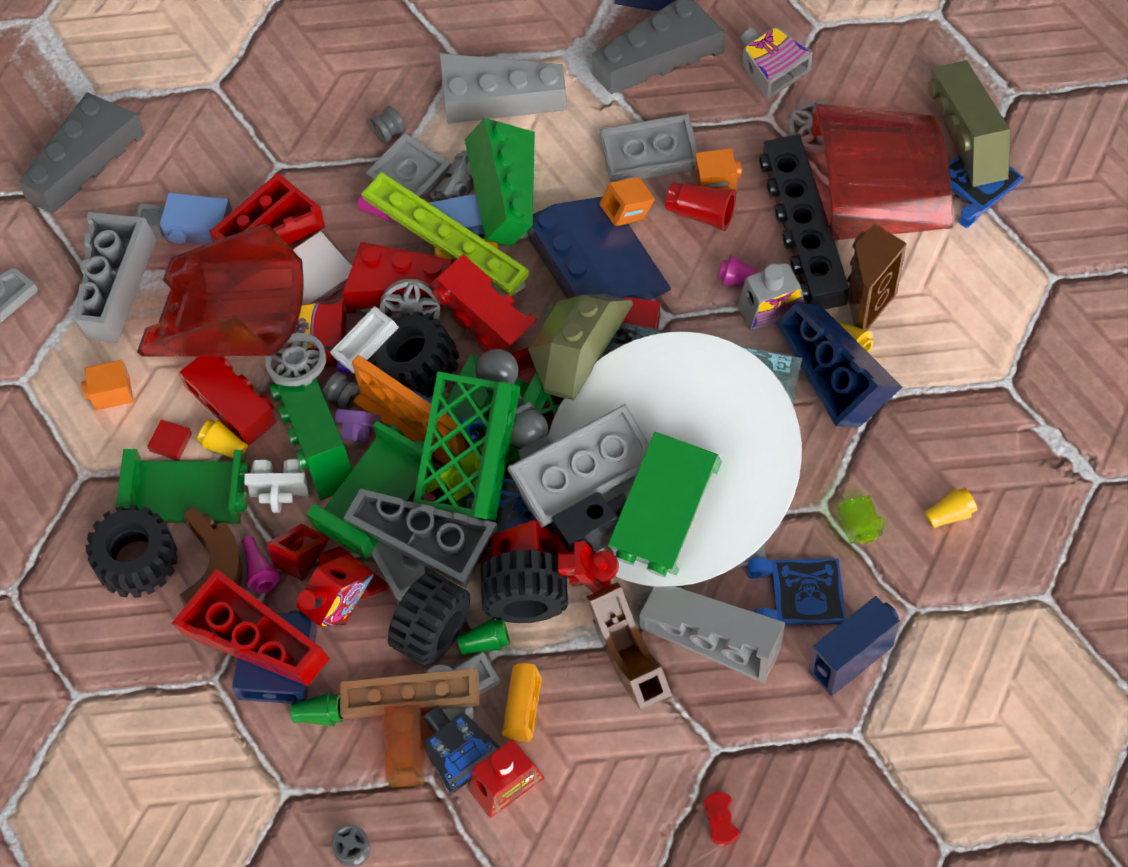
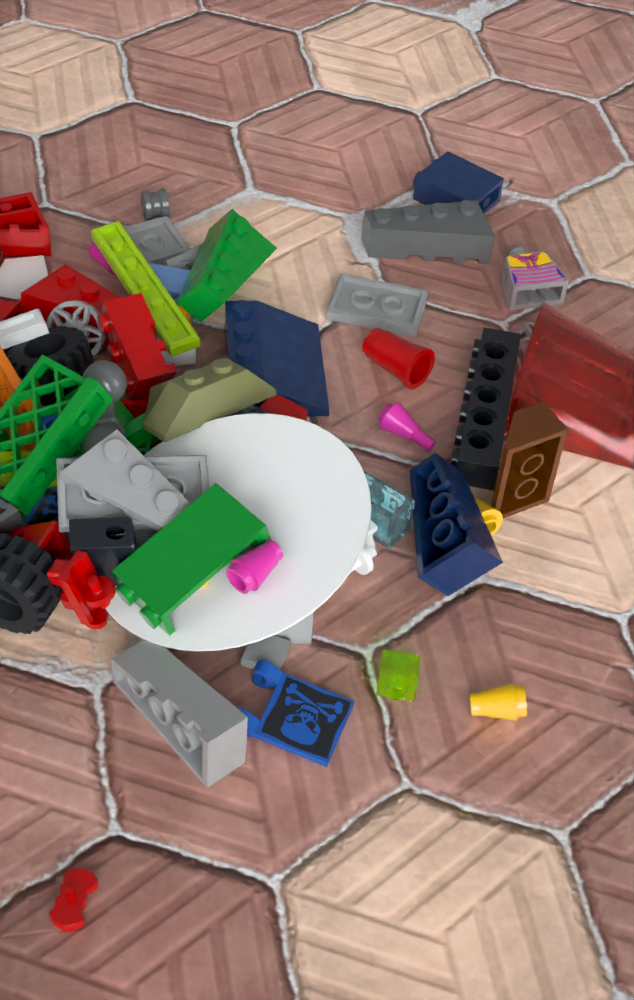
camera: 15 degrees right, 15 degrees down
light grey wedge [440,53,567,124] -> none
reddish brown arch [586,582,672,710] -> none
orange brick [599,177,655,226] -> none
orange brick [695,148,742,191] -> none
light grey torso [737,263,805,331] -> none
dark blue brick [808,596,900,697] -> none
none -> light grey wing [59,429,191,531]
none -> dark pink cone [226,540,283,594]

